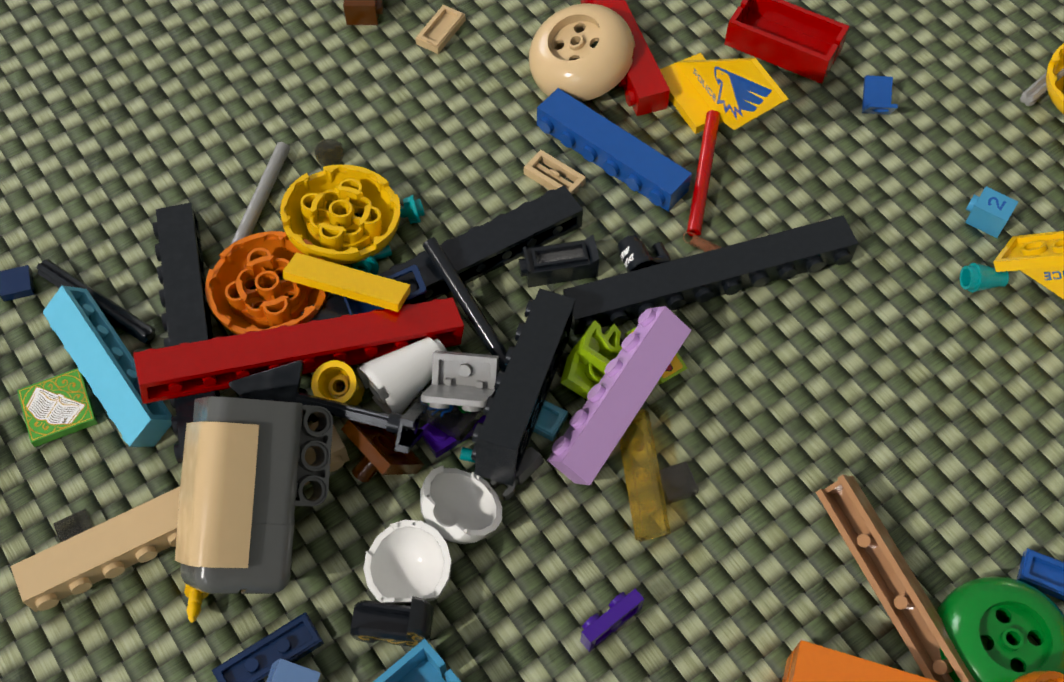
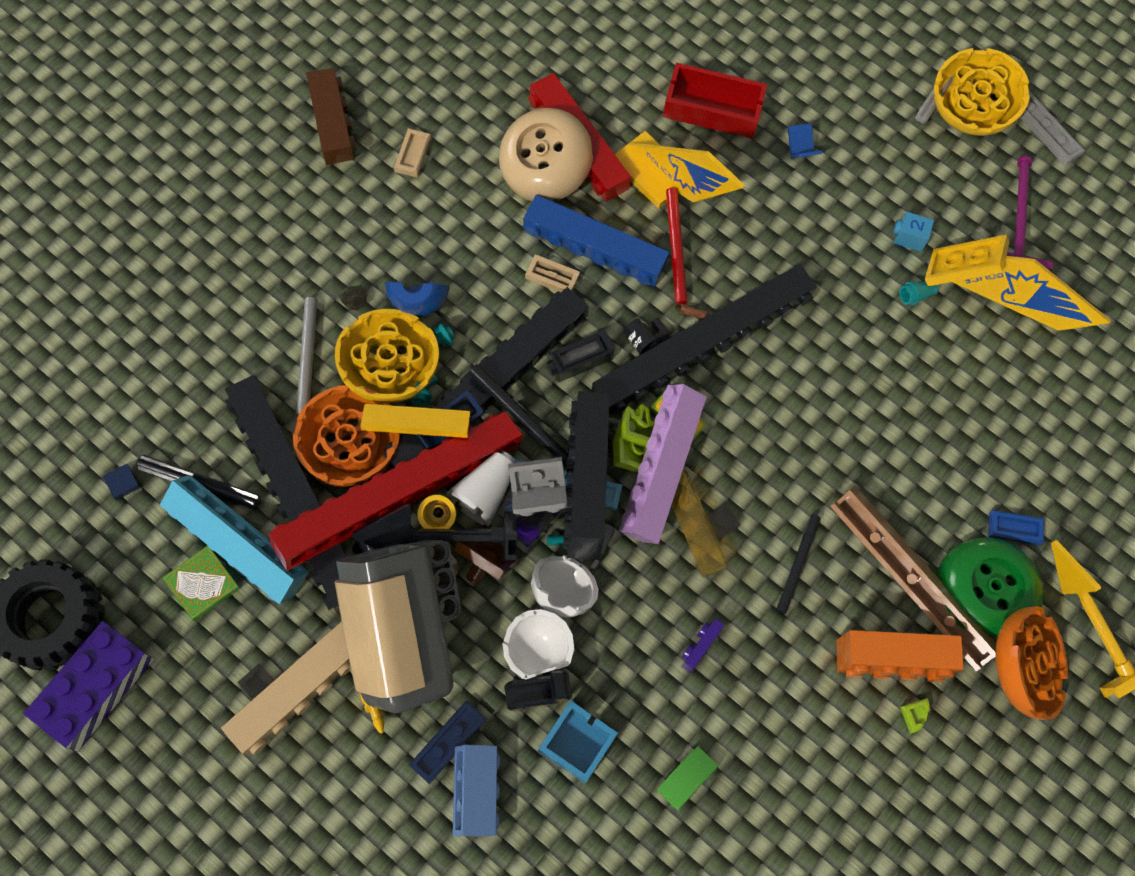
camera: 20 degrees left, 10 degrees up
none -> blue cylinder [385,281,450,317]
none -> black bar [776,515,821,614]

